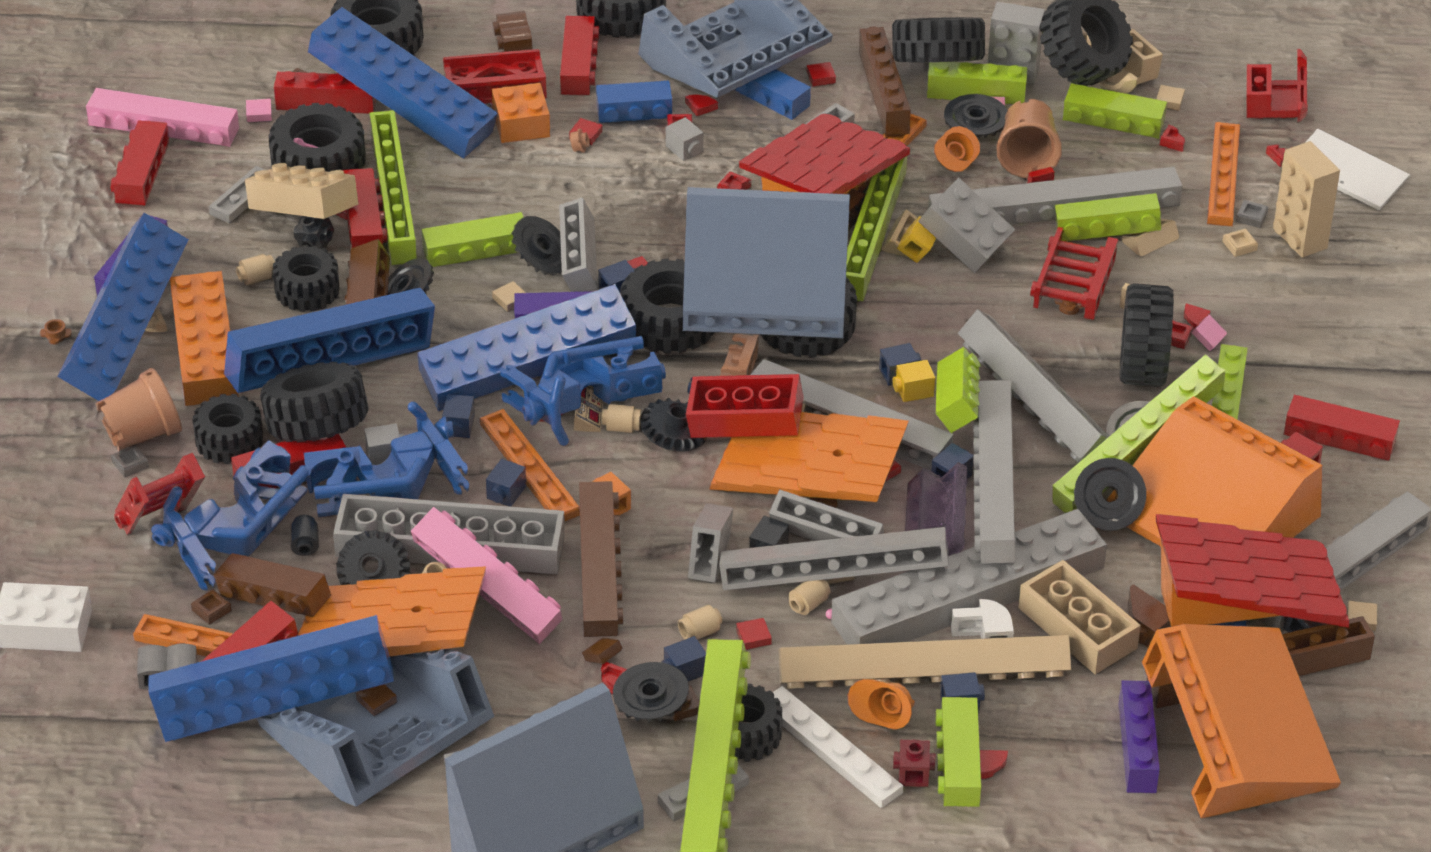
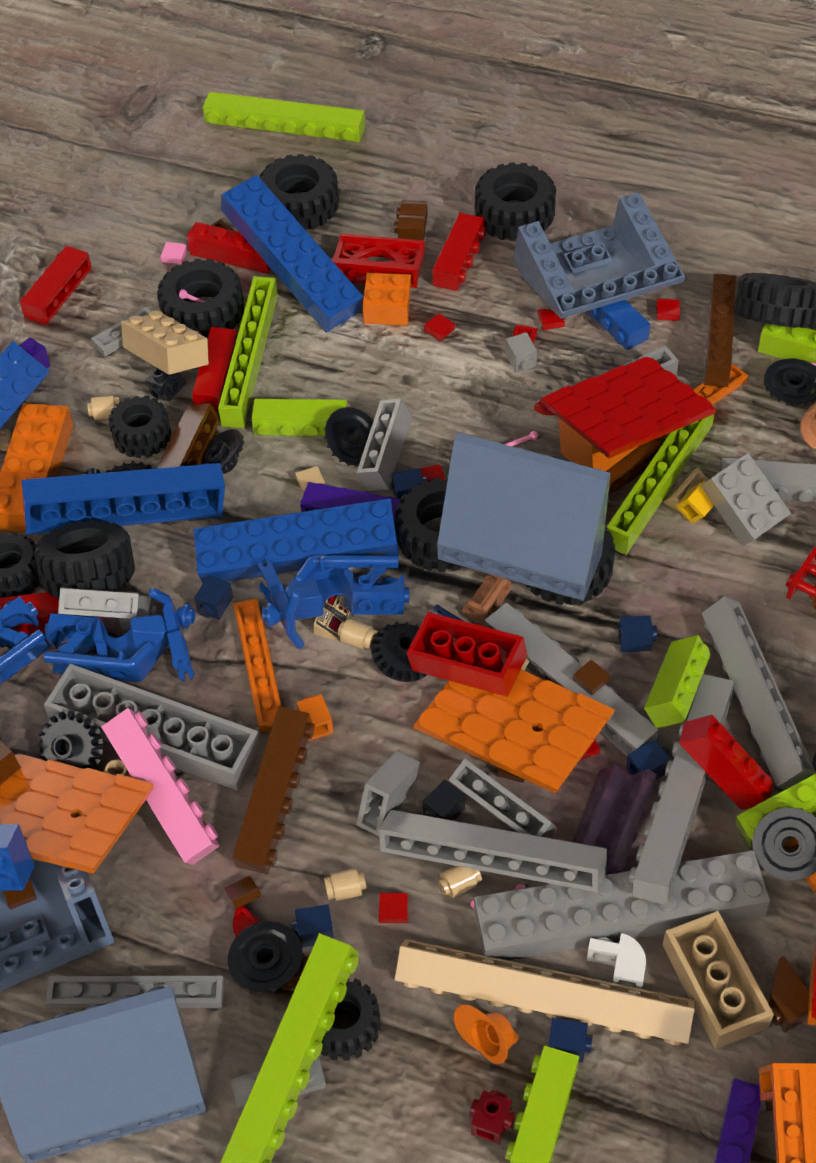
camera: 20 degrees right, 10 degrees up
bright pink brick [86,88,239,147] -> none
black brick [290,514,319,556] -> none
dark blue brick [486,458,526,507] -> none
nougat plate [570,128,590,153] -> none
blue brick [596,80,672,123] -> none
white plate [773,686,903,808] -> none
yellow brick [893,360,935,402] -> none
orange piece [934,126,980,172] -> none
red tile [980,750,1008,779] -> none
none -> light grey plate [58,587,139,619]
none -> reddish brown tile [573,660,611,696]
none -> red brick [679,715,774,810]

